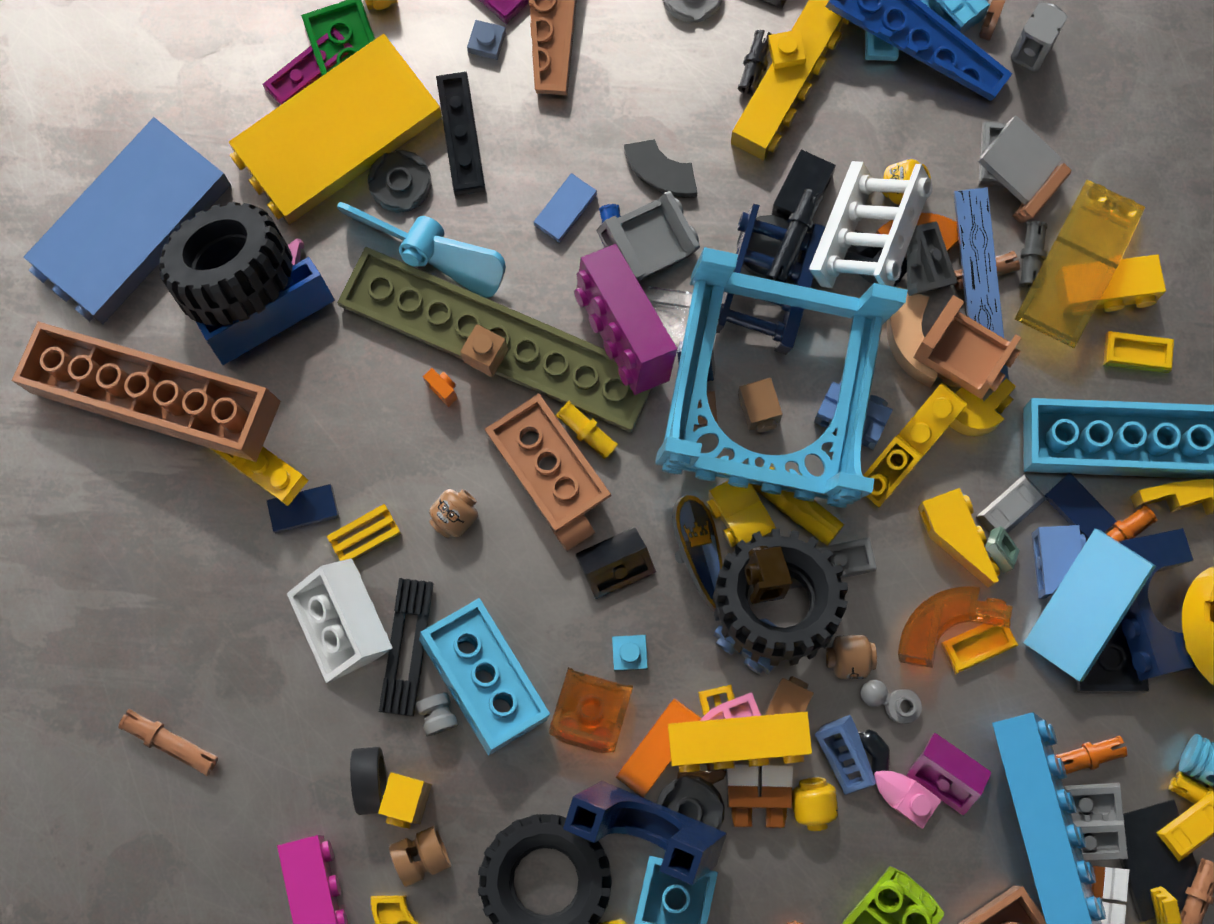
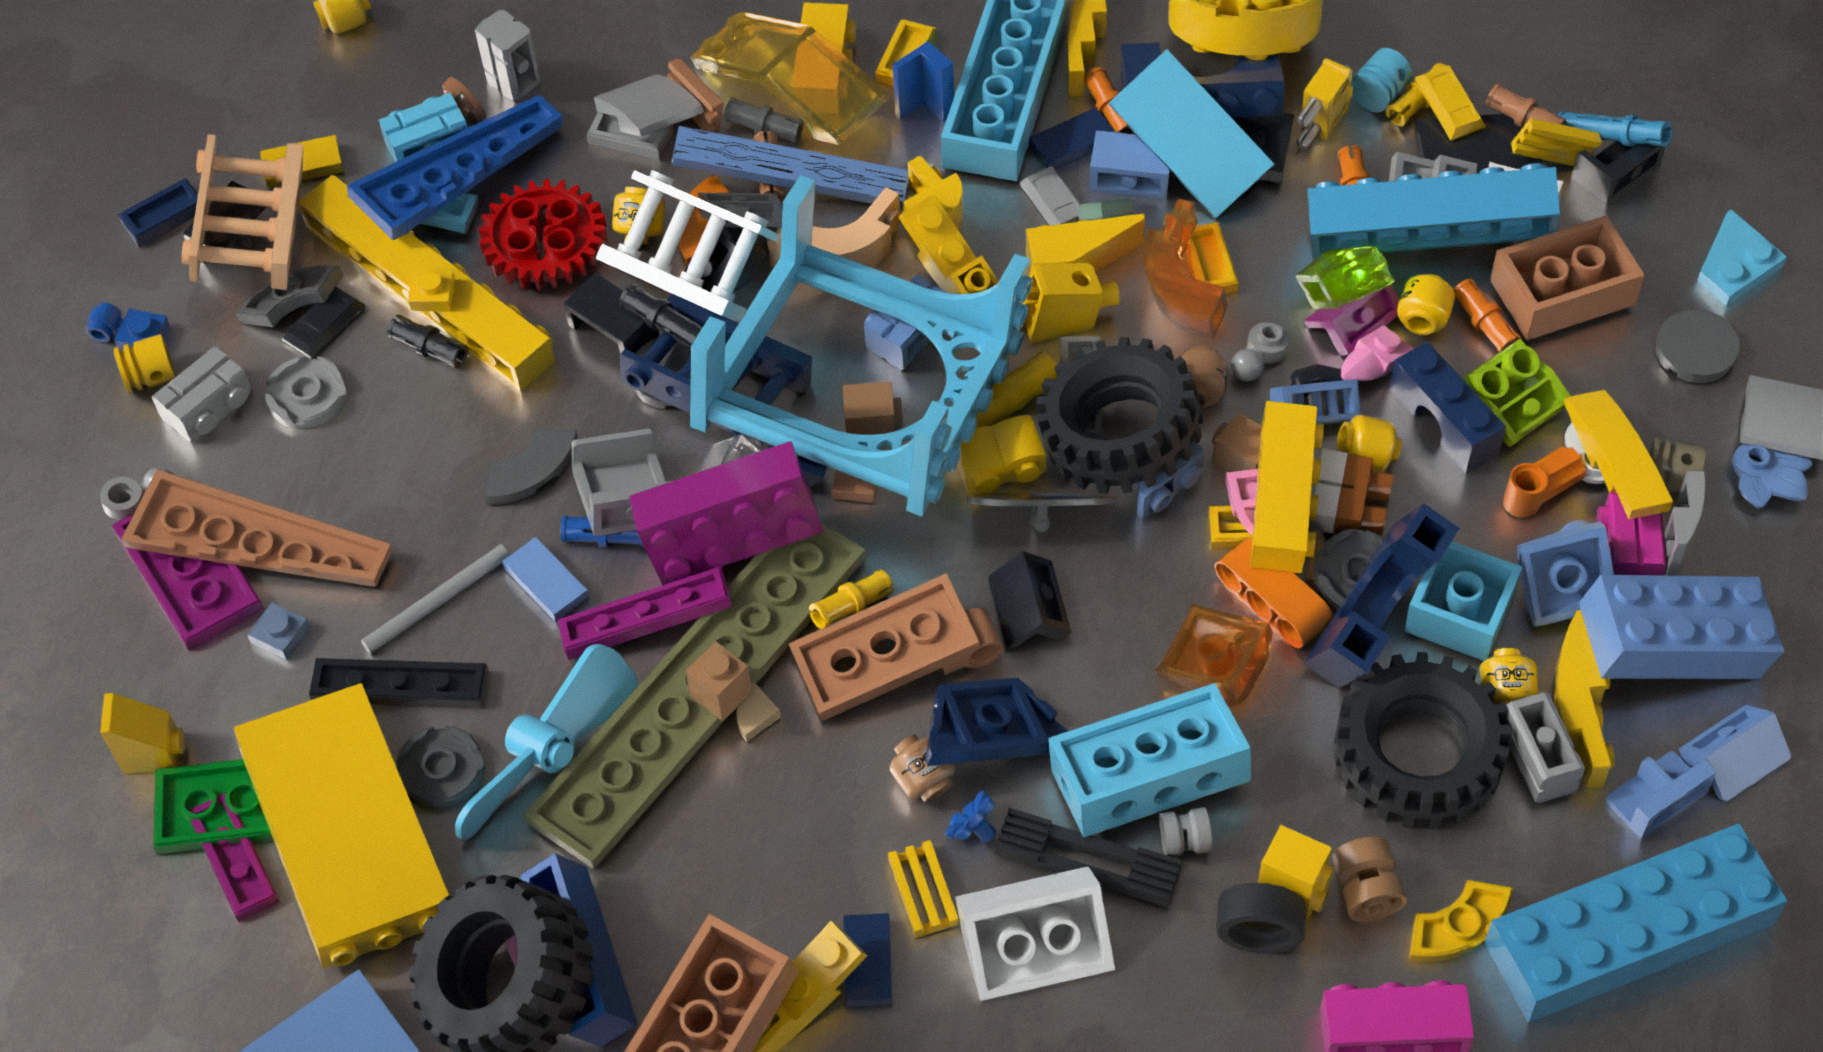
camera: 80 degrees left, 20 degrees down
orange plate [422,368,458,407] -> none
medium azure plate [612,635,648,672] -> none
dark brown brick [745,546,792,604] -> none
nougat panel [913,295,1021,399] -> none
none -> light grey bar [361,544,510,654]
none -> red gear [478,178,608,291]
none -> magenta tile [558,566,733,660]
none -> tan tile [736,682,781,742]
none -> blue panel [892,41,954,122]
none -> dark blue wing [925,677,1068,766]
none -> blue plant [944,790,997,843]
none -> yellow torso [1024,263,1120,344]
none -> clear neon green slope [1295,247,1394,309]
none -> yellow piece [1296,58,1353,150]
none -> dark blue arch [1389,341,1506,473]
none -> yellow head [1397,274,1455,335]
none -> orange pin [1453,278,1521,353]

